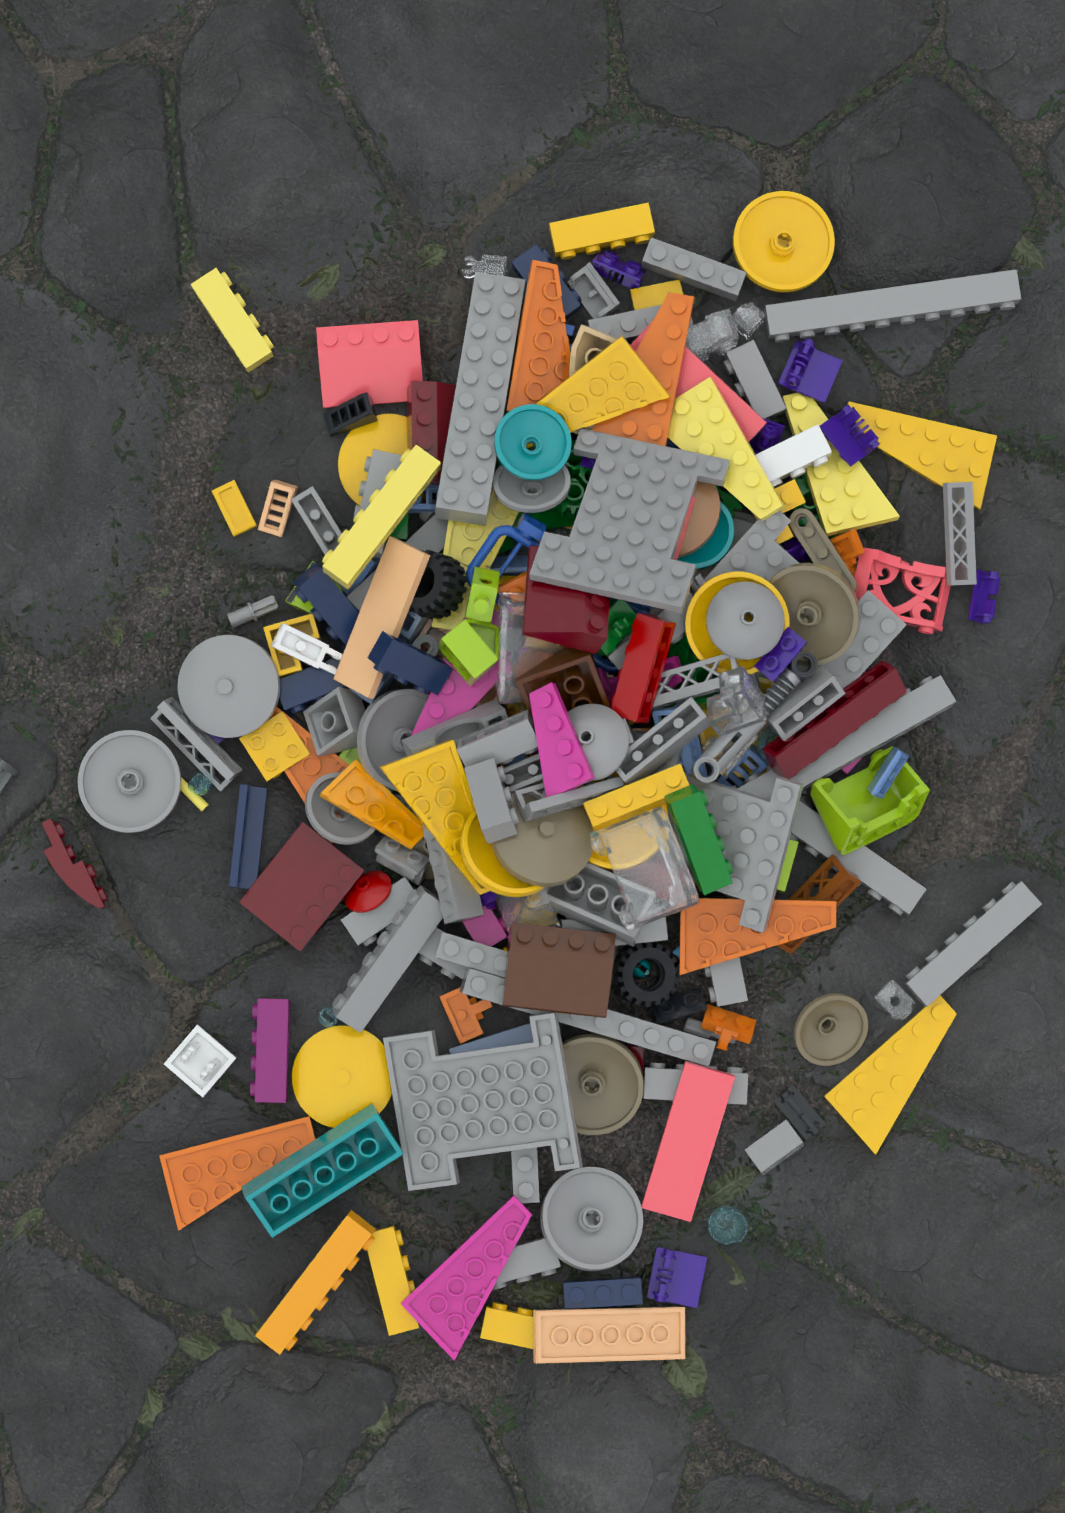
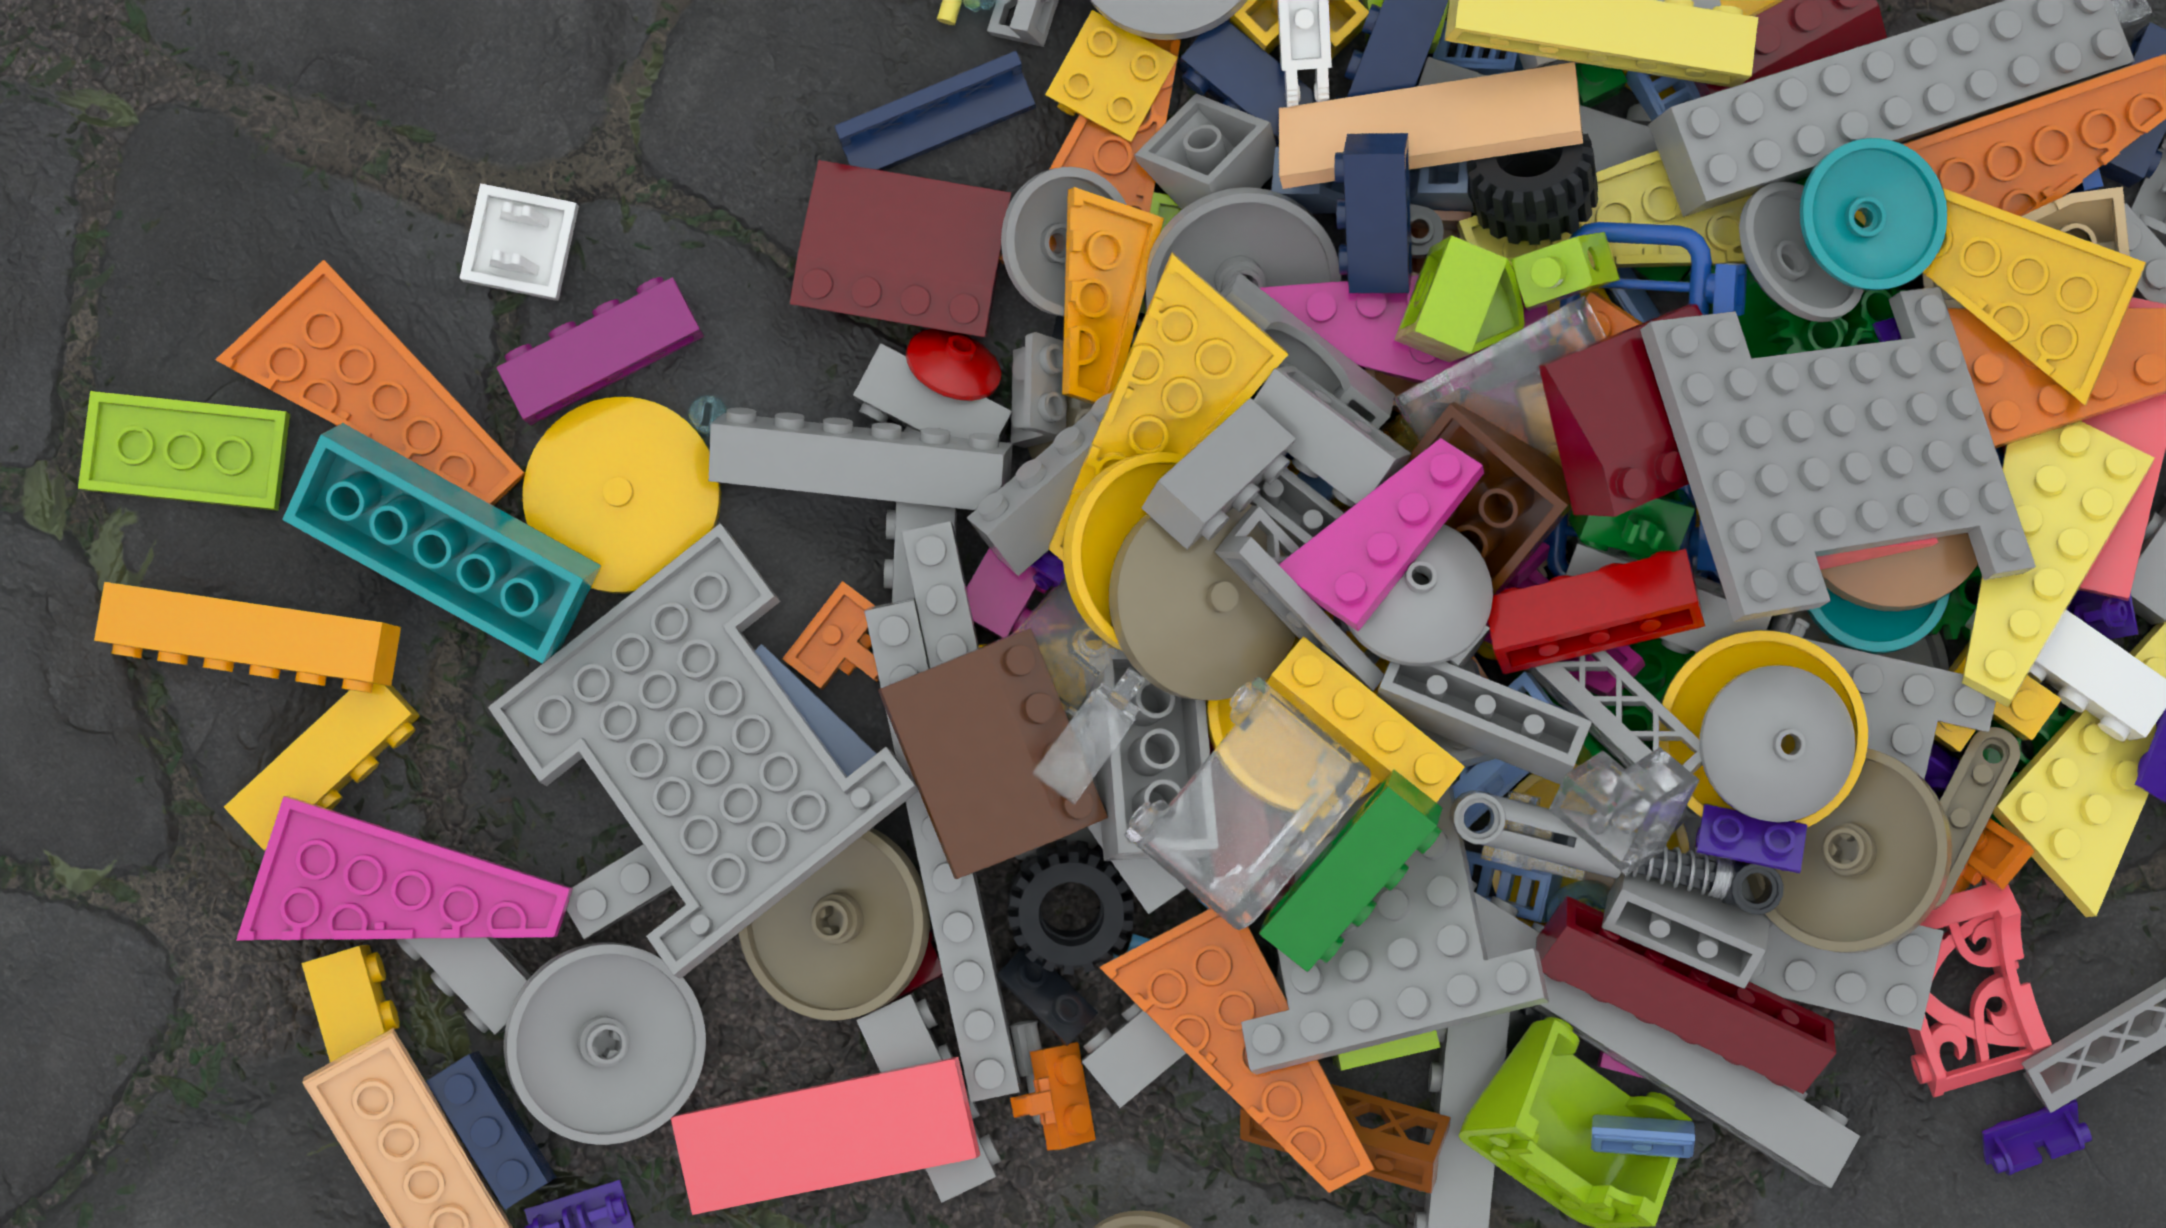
camera: 60 degrees right, 0 degrees up
teal hinge [633,958,651,978] -> none
none -> lime plate [78,391,290,511]
none -> clear hinge [1032,667,1146,805]

